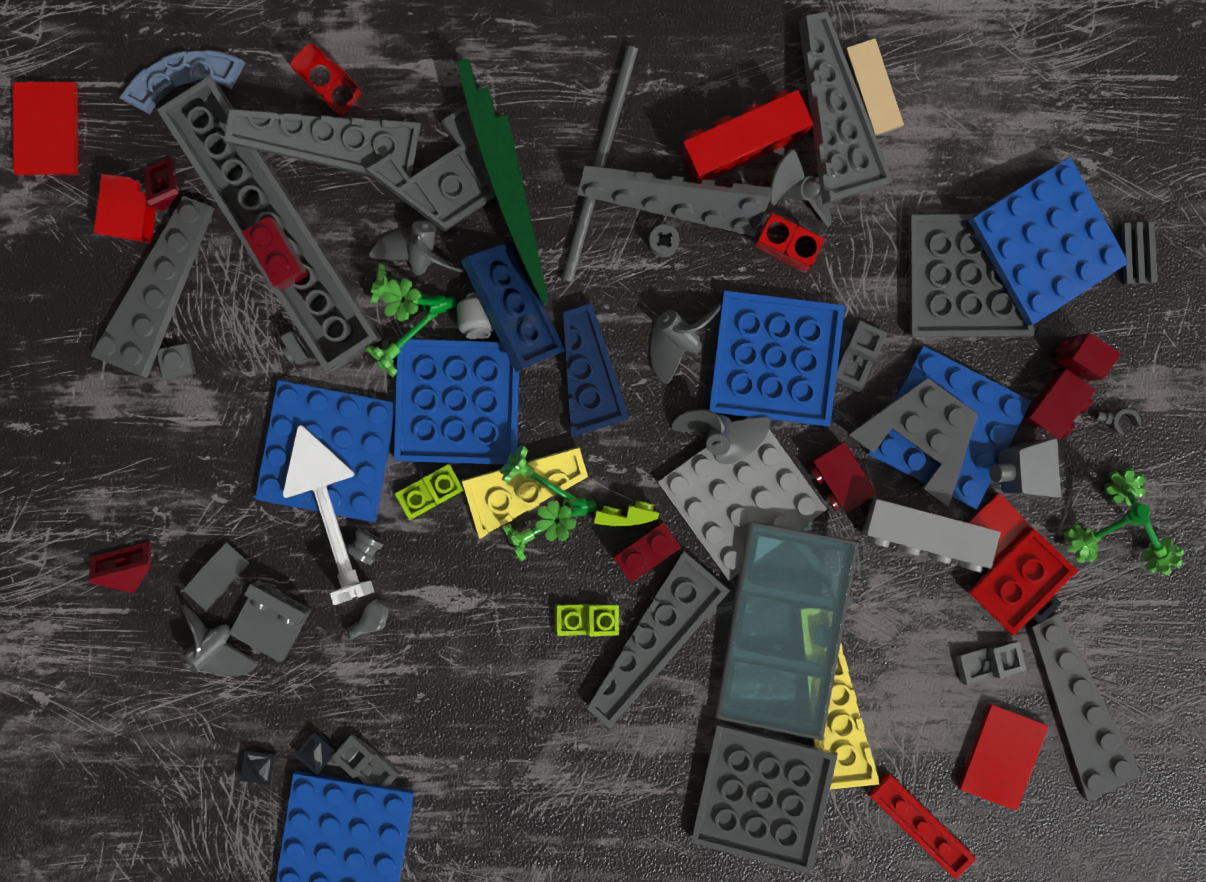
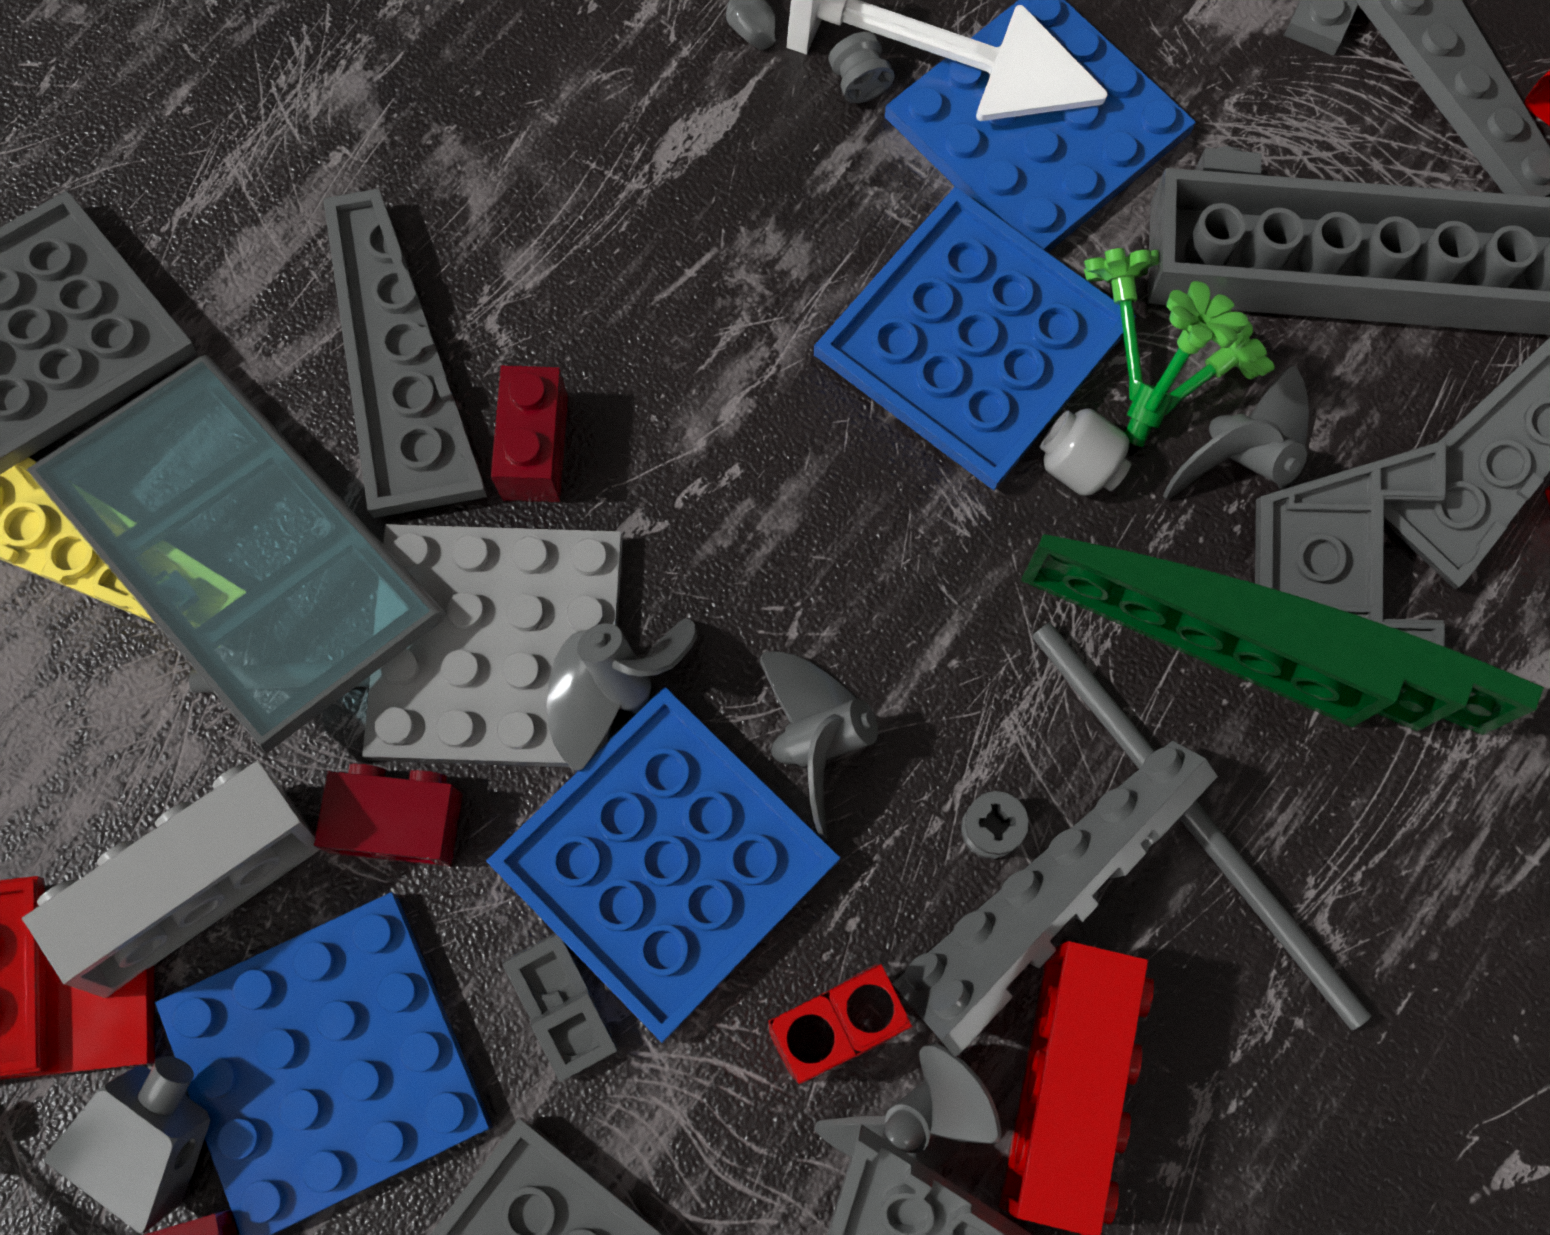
camera: 130 degrees right, 15 degrees down
dark red brick [242,216,309,291] -> none
lime slope [394,464,464,521] -> none
dark blue plate [461,242,565,372] -> none
light yellow wing [462,446,588,539] -> none
bright green plant [500,445,596,562] -> none
lime slope [554,604,619,636] -> none
dark blue wing [563,303,629,438] -> none
lime slope [594,501,659,526] -> none
dark grey wing [847,378,978,507] -> none

